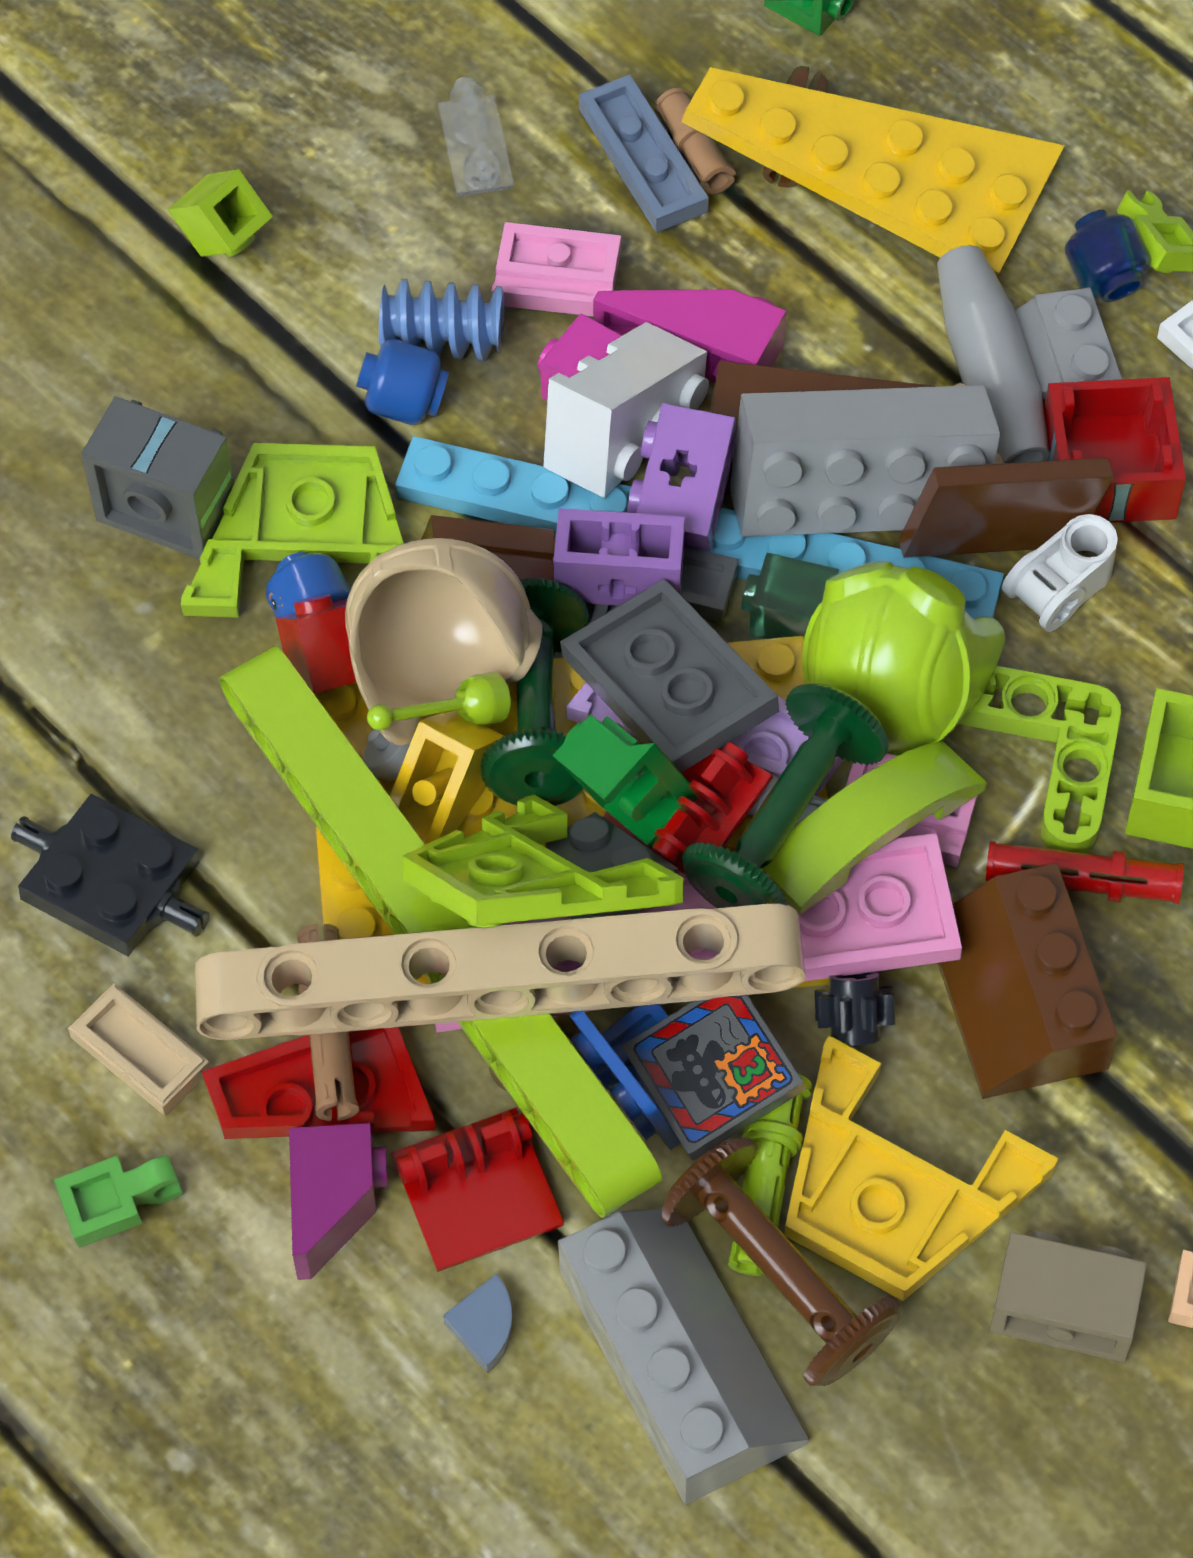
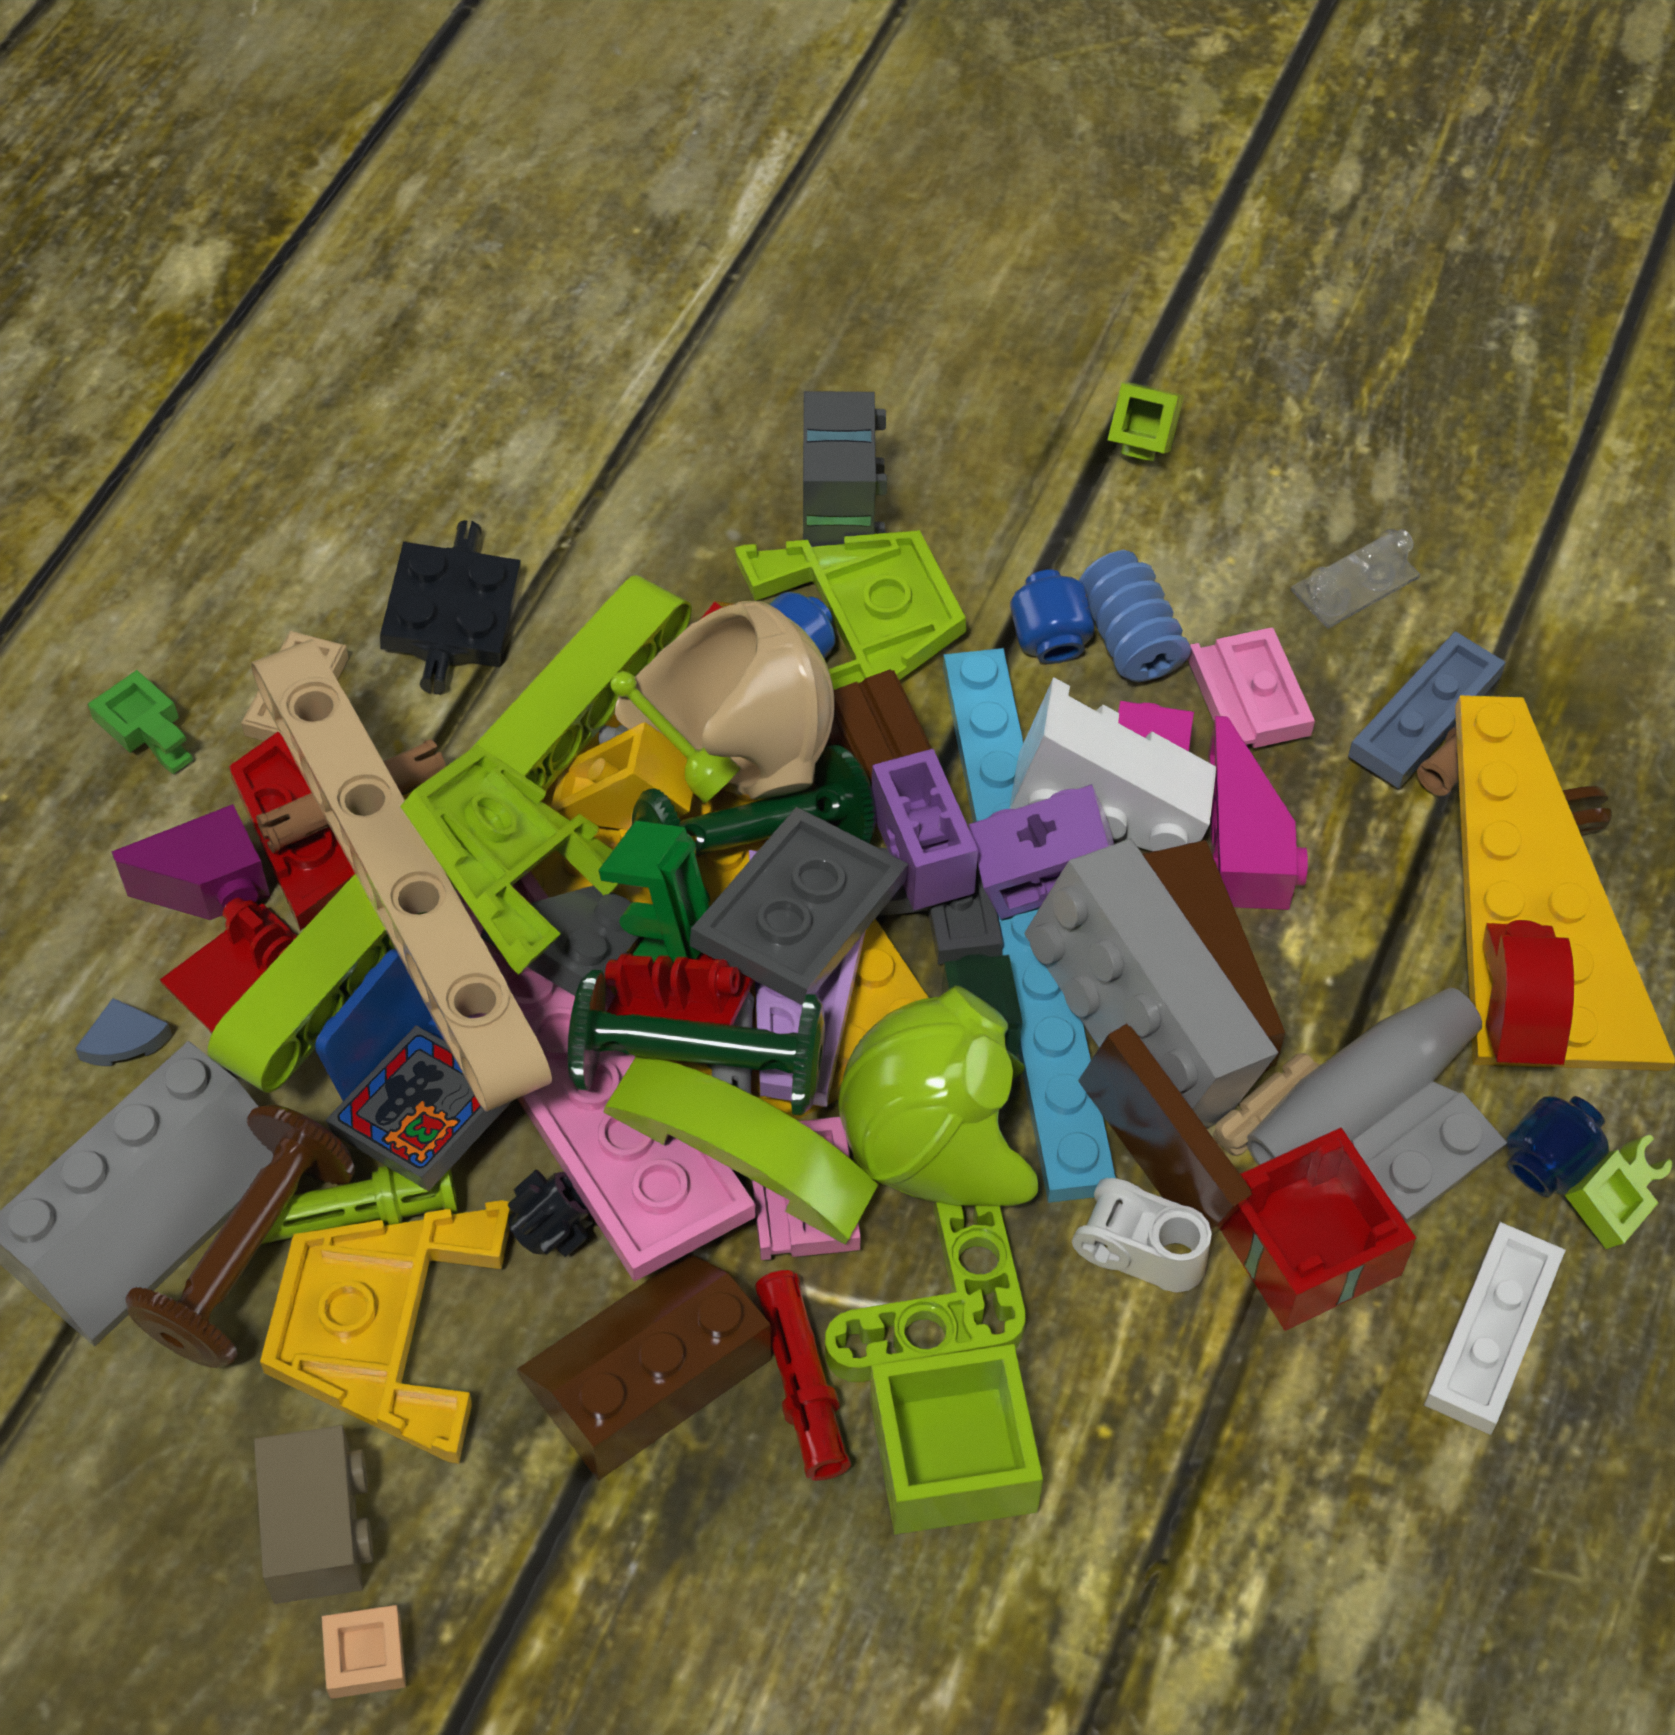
camera: 65 degrees right, 5 degrees down
none -> red brick [1483,920,1574,1065]

